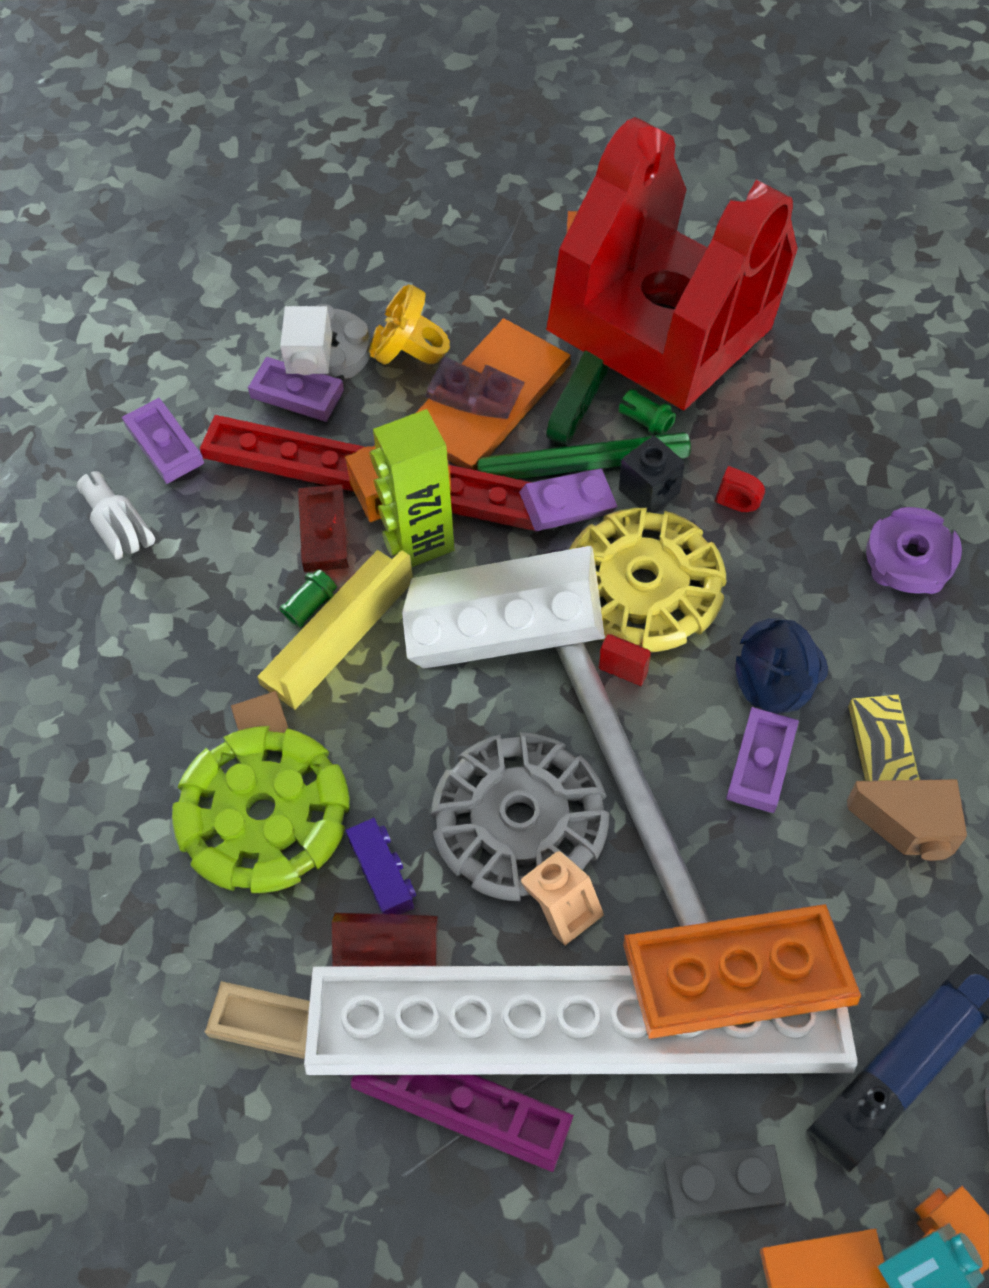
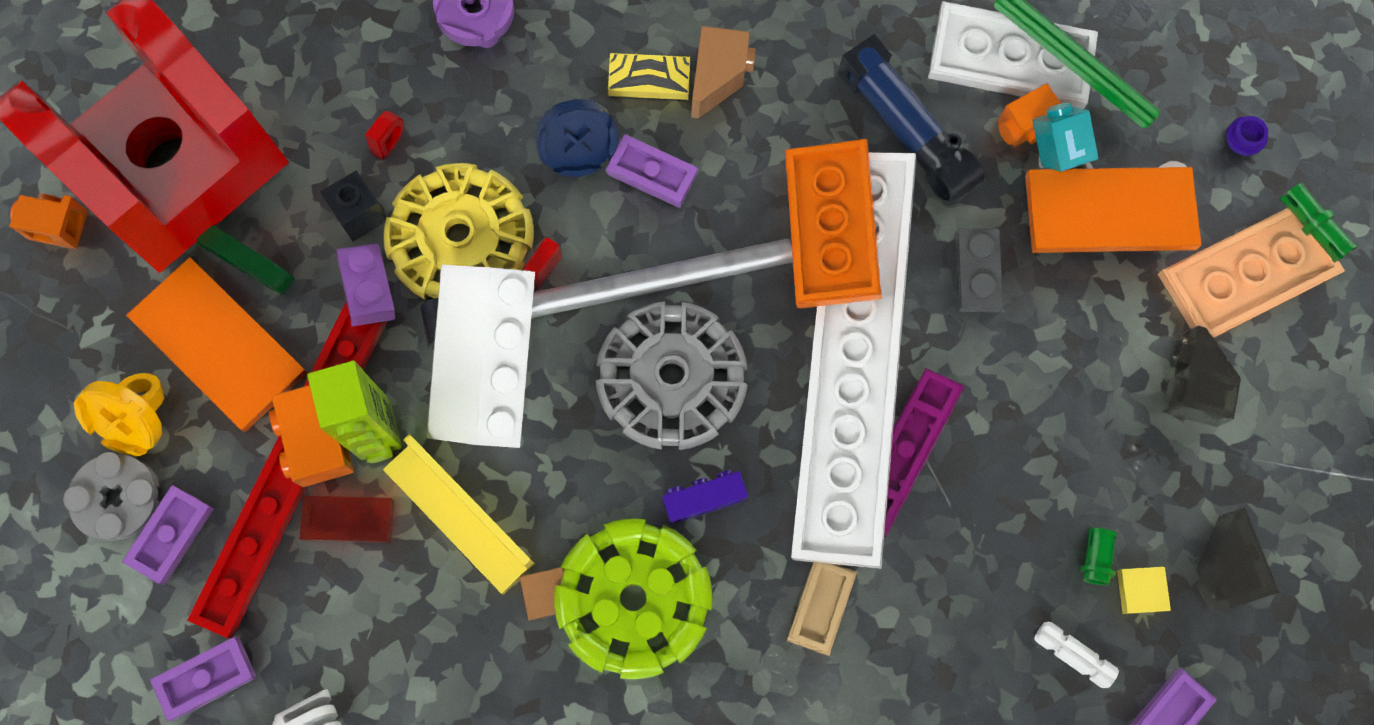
camera: 90 degrees left, 15 degrees up
green pin [279,569,337,628] -> none
white brick [280,306,332,375] -> none
clear red plate [332,912,438,967] -> none
slope [425,356,525,419] -> none
green axle [477,432,691,479] -> none
light nougat bracket [521,851,604,946] -> none
green pin [619,389,676,435] -> none

